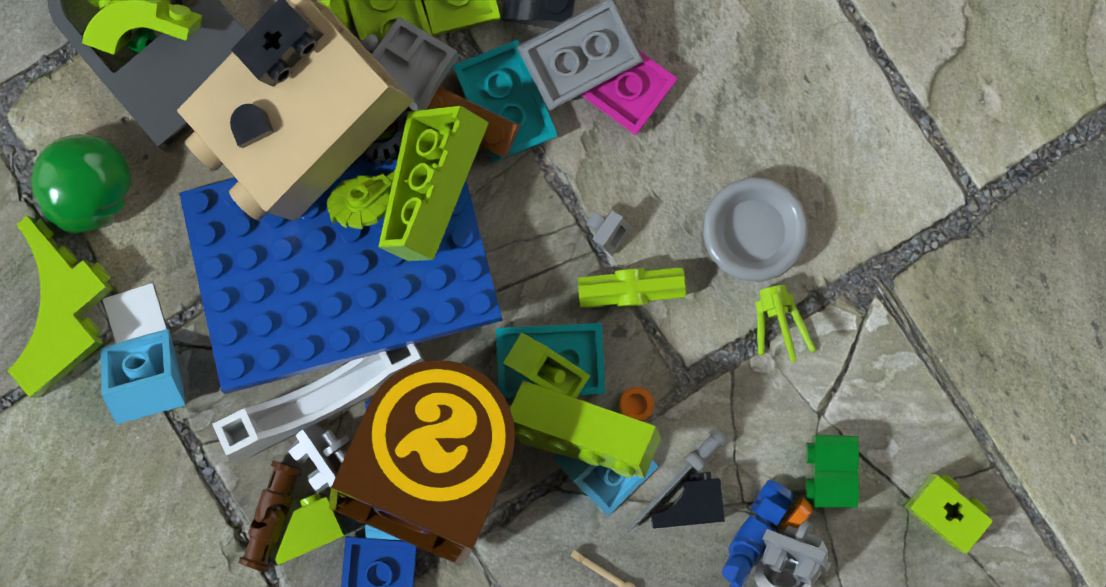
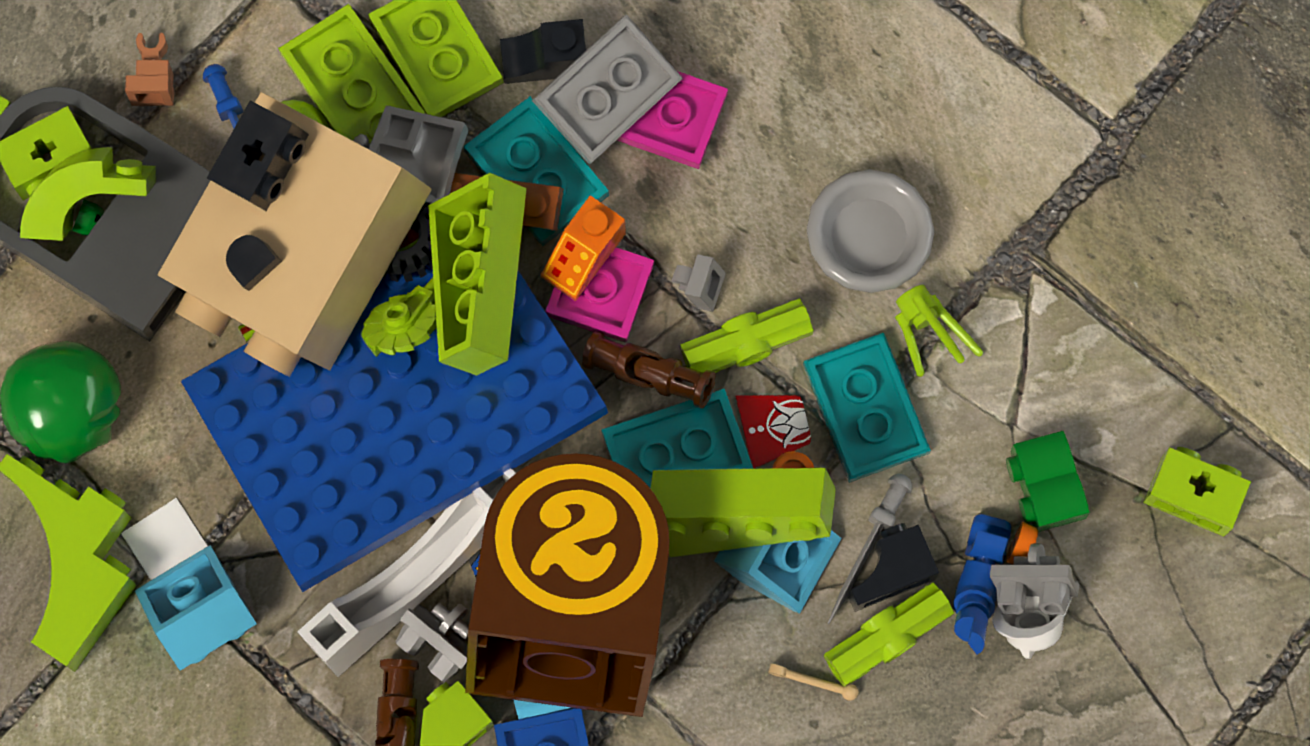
camera: 20 degrees left, 10 degrees down
lime slope [503,332,590,398] -> none
none -> orange slope [541,195,626,301]
none -> dark pink plate [545,248,654,343]
none -> reddish brown piece [582,331,716,409]
none -> red sticker [735,395,811,469]
none -> teal tile [803,333,931,483]
none -> lime piece [823,582,954,687]

